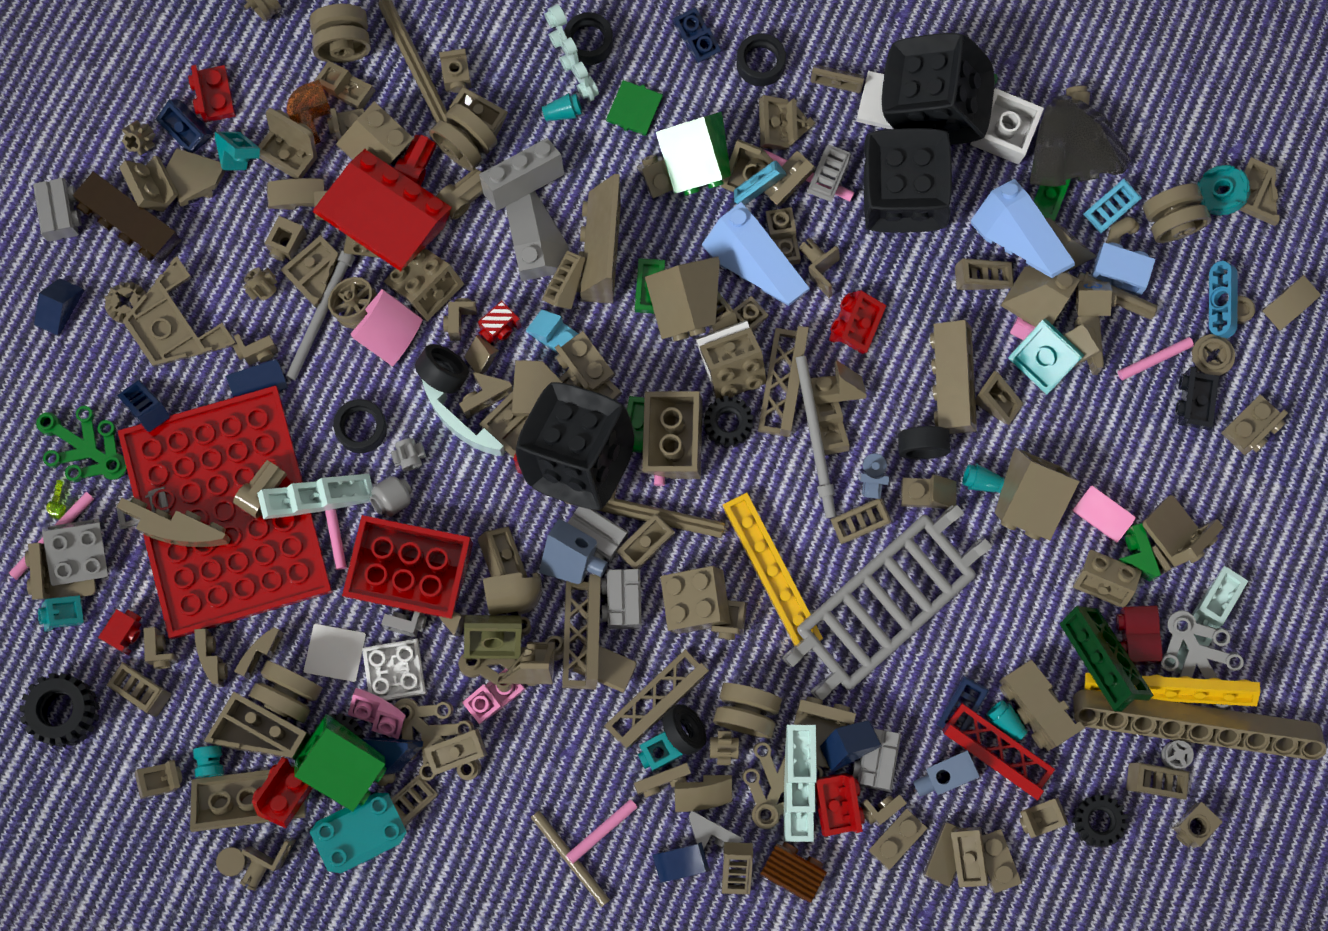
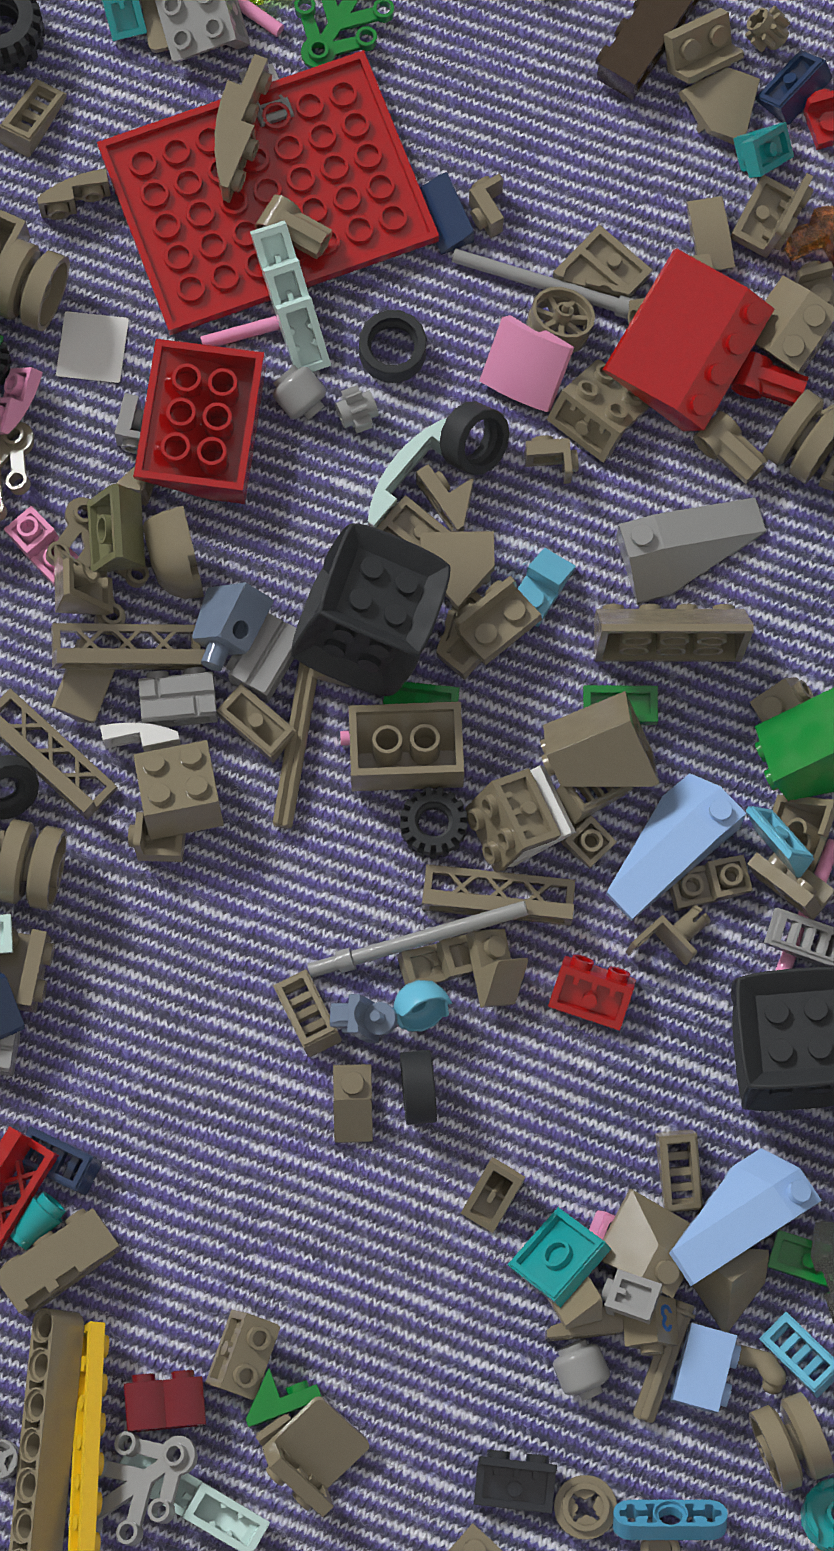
camera: 85 degrees right, 0 degrees up
red brick [98,609,142,656] -> none
dark tan gear [104,281,146,323] -> none
dark blue slope [117,380,170,432] -> none
dark tan wing [123,256,236,367] -> none
dark tan bracket [144,627,178,669] -> none
dark tan slope [234,627,284,680] -> none
dark tan gear [243,267,278,301] -> none
dark tan brick [265,216,307,262] -> none
white tile [362,639,426,701] -> none
dark tan slope [464,335,499,374] -> none
red brick [478,300,522,345] -> none
dark tan slope [478,526,527,578] -> none
light grey brick [479,138,564,211] -> none
dark tan slope [542,251,585,309] -> none
yellow plate [722,493,823,646] -> none
light grey bar [781,505,992,700] -> none
dark tan brick [930,320,977,434] -> none
teal cone [962,464,1005,493] -> none
dark tan slope [995,447,1080,541] -> none
dark green fence [1060,606,1154,712] -> none
bright pink slope [1072,486,1136,543] -> none
bright pink bar [1118,337,1194,381] -> none
none -> white slope [100,723,181,752]
none -> medium azure hair [393,980,452,1032]
none -> light grey head [553,1339,610,1401]
none -> light grey bracket [601,1269,663,1324]

